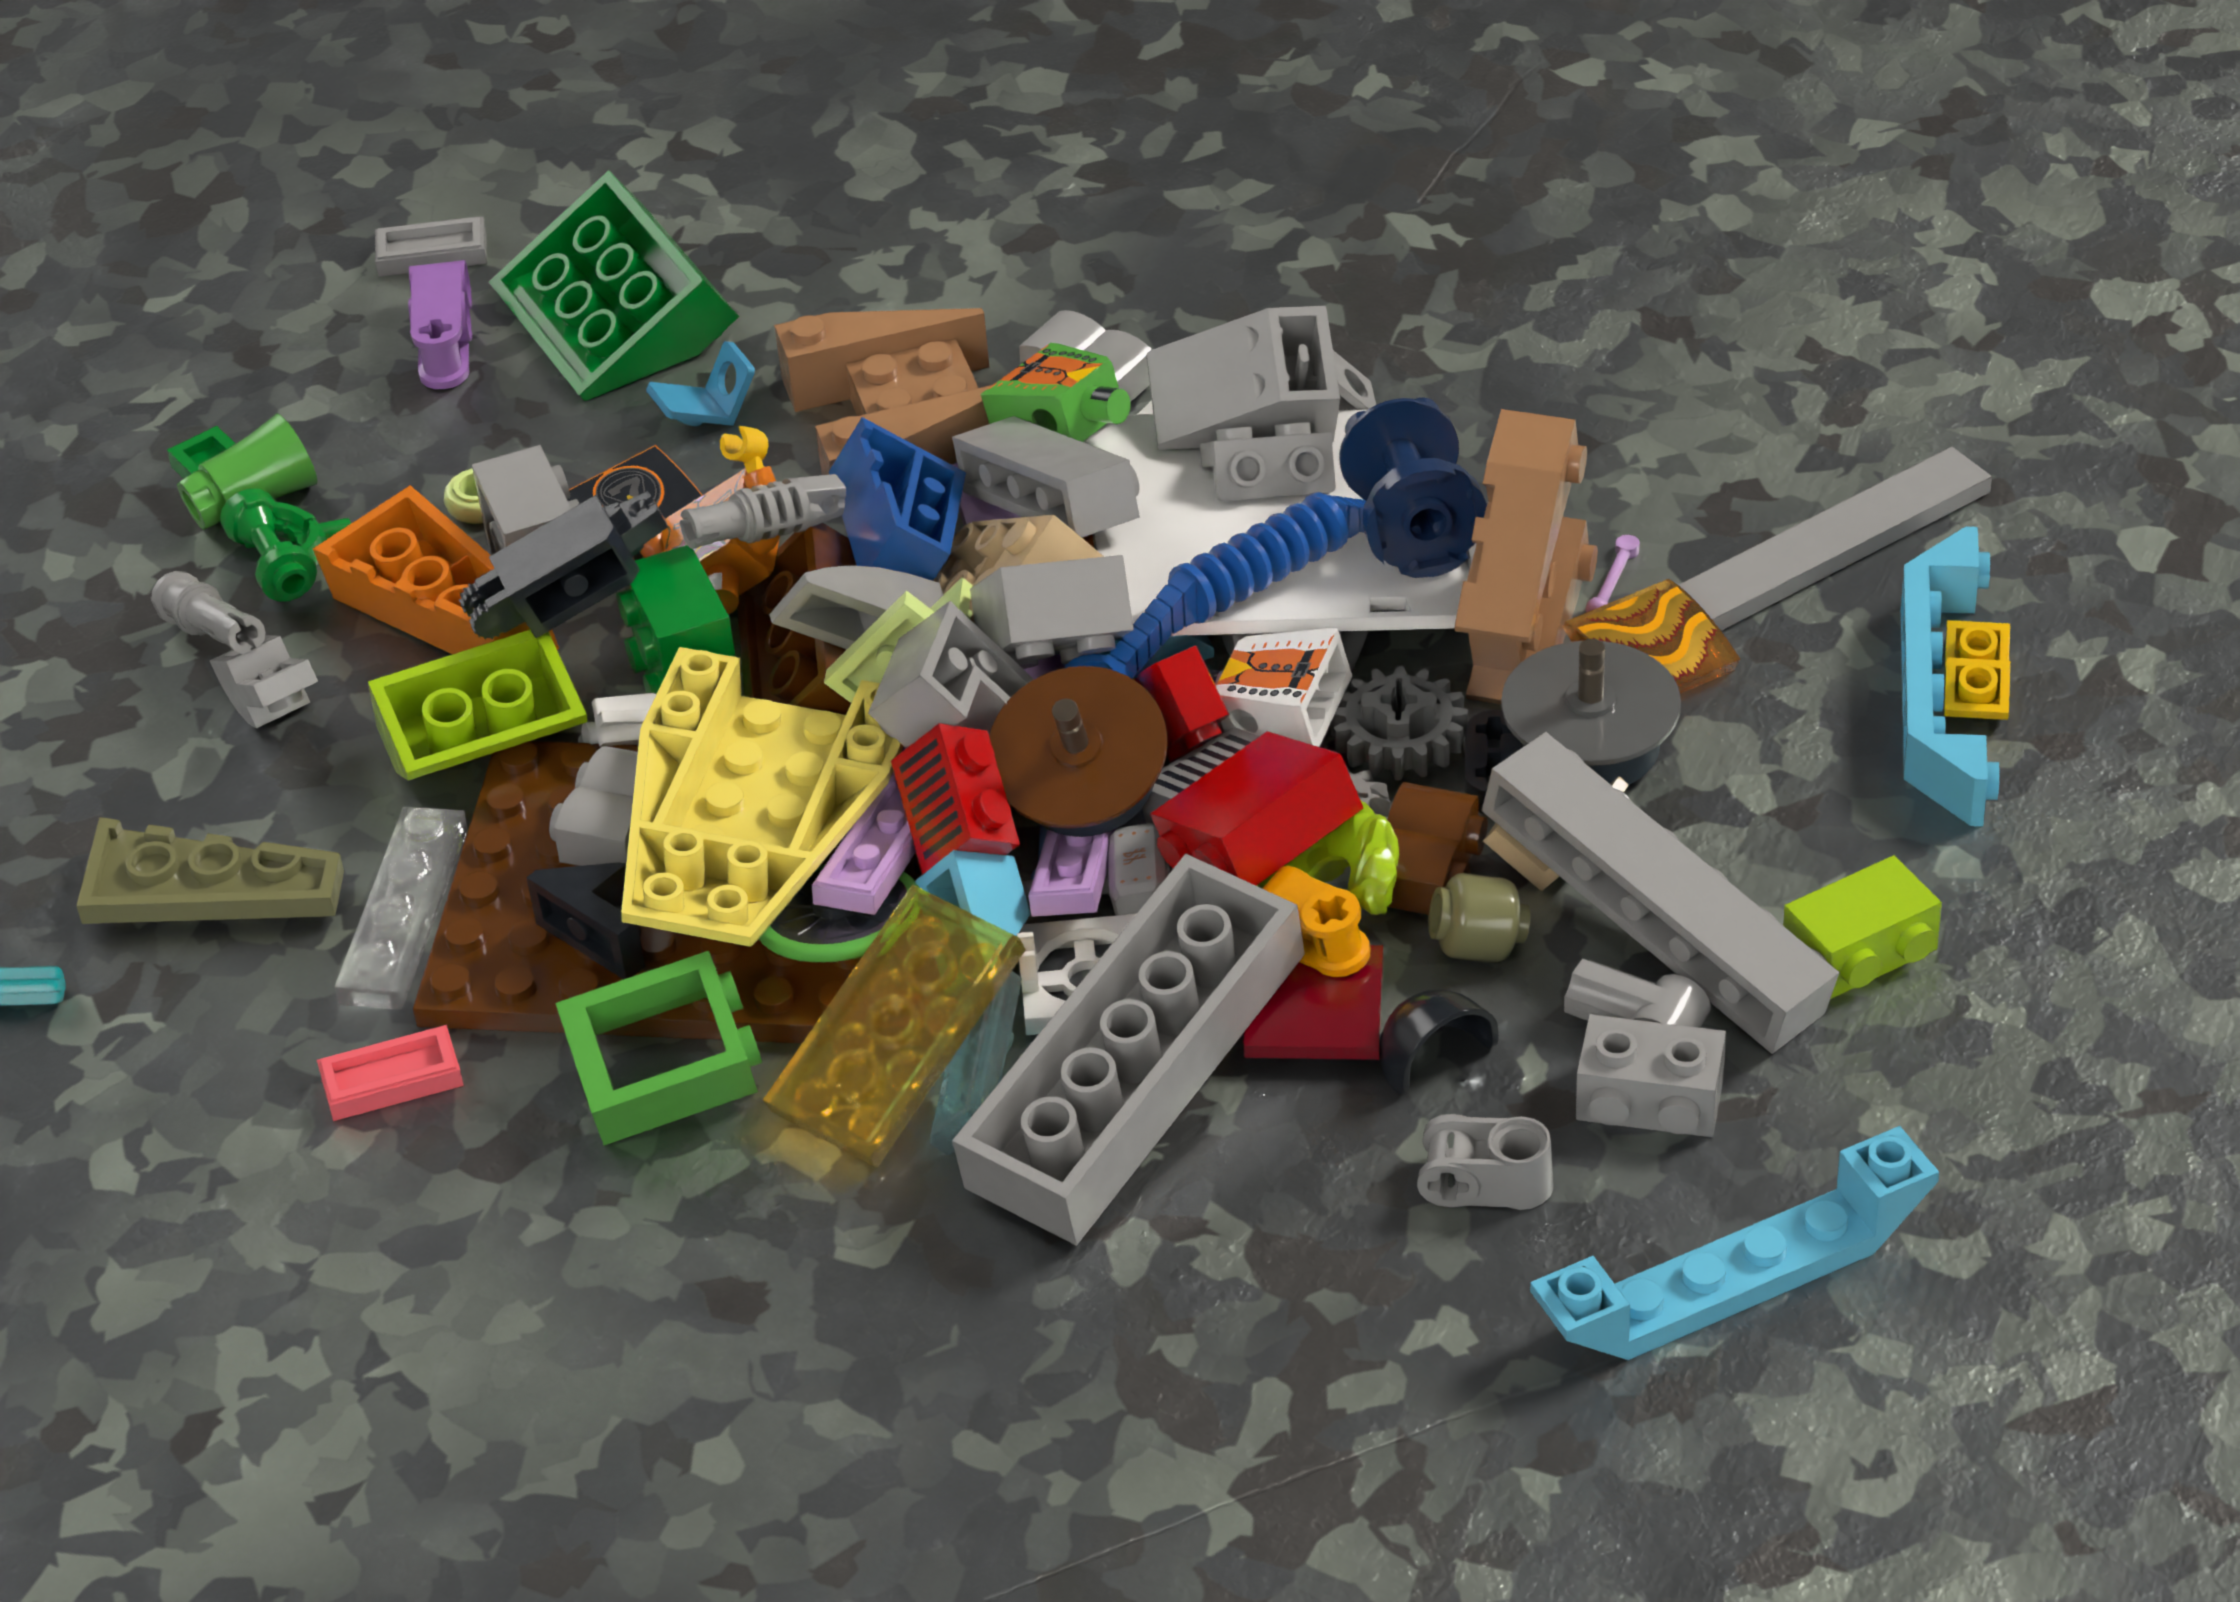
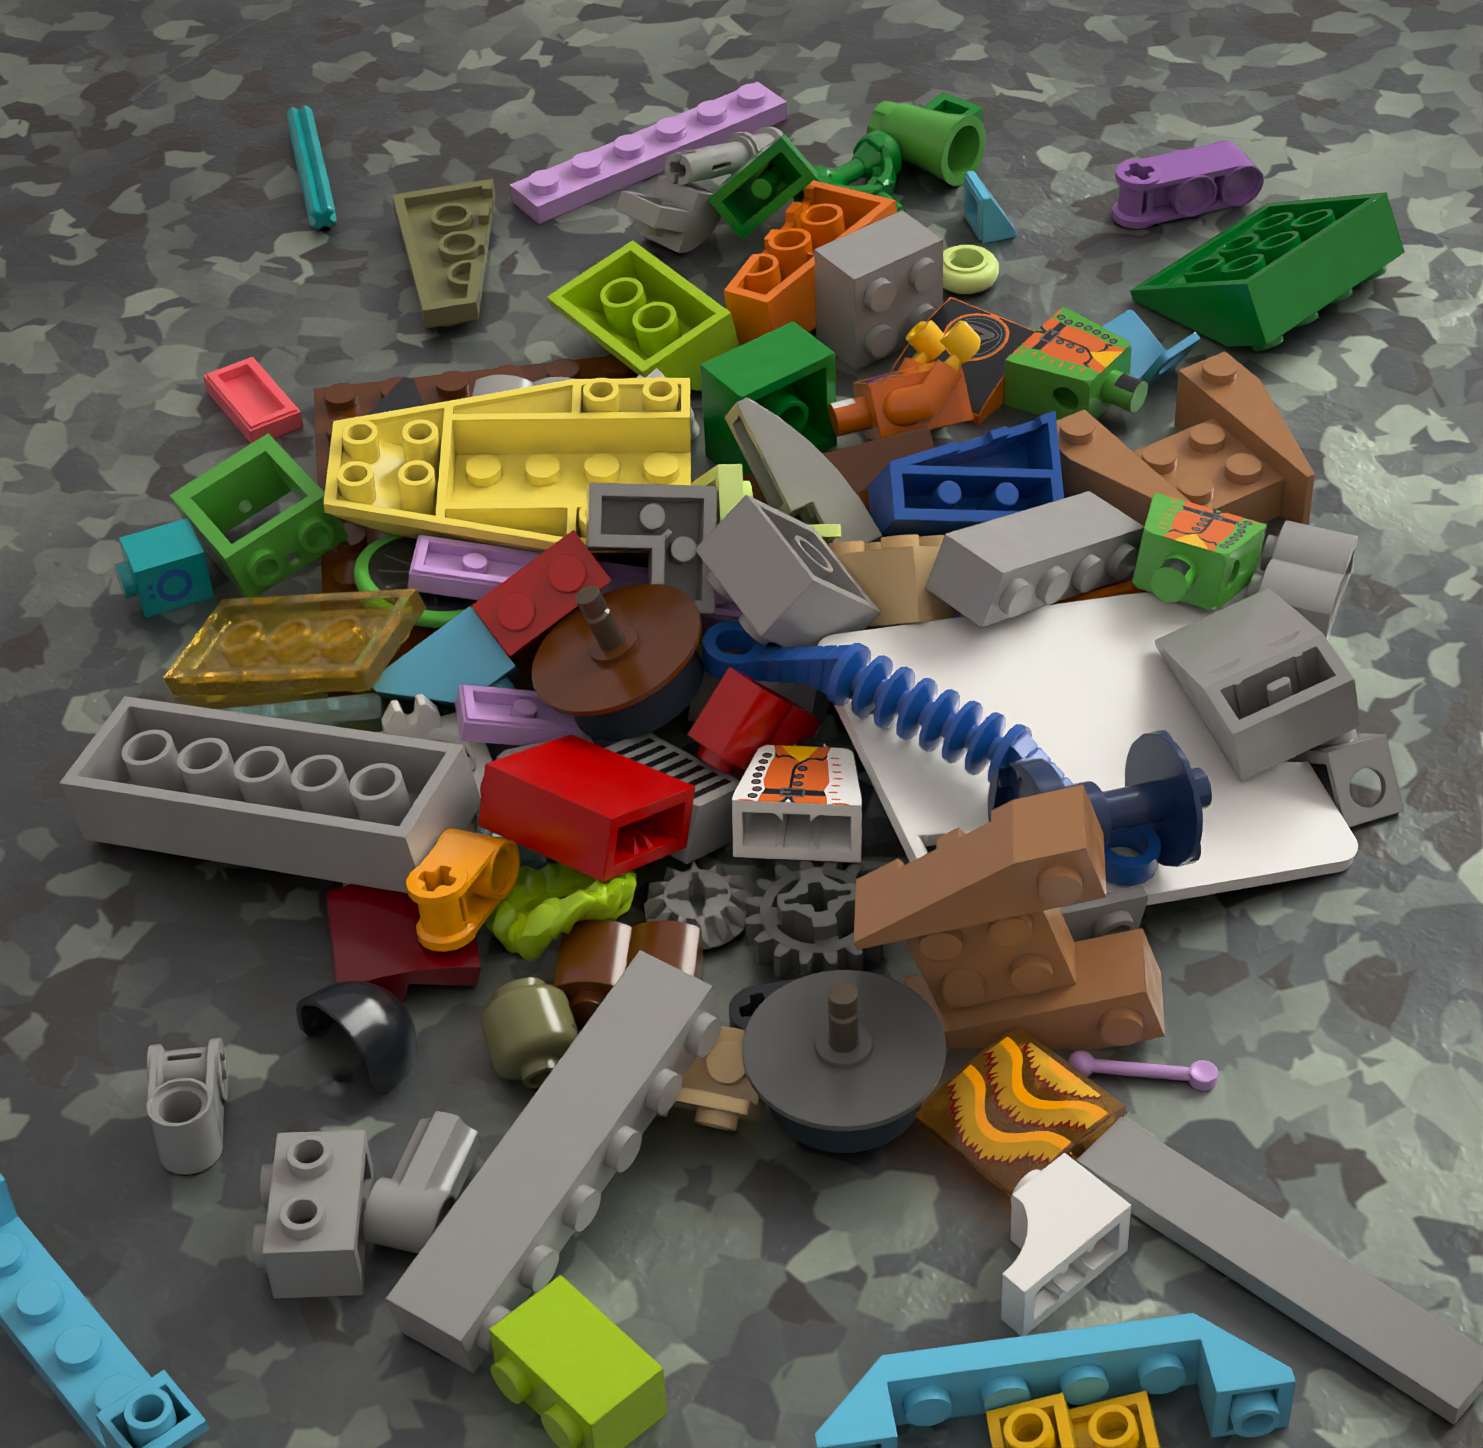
camera: 75 degrees right, 0 degrees up
clear plate [335,807,468,1010] -> none
light grey tile [375,216,487,277] -> none
black hinge [459,491,668,640] -> none
light grey hinge [680,474,846,549] -> none
light grey bracket [1200,422,1336,501] -> none
none -> teal brick [115,518,214,618]
none -> lavender plate [510,82,787,224]
none -> green slope [708,134,819,240]
none -> medium azure slope [964,170,1017,244]
none -> white arch [1001,1153,1131,1336]
none -> bright green torso [1004,307,1148,420]

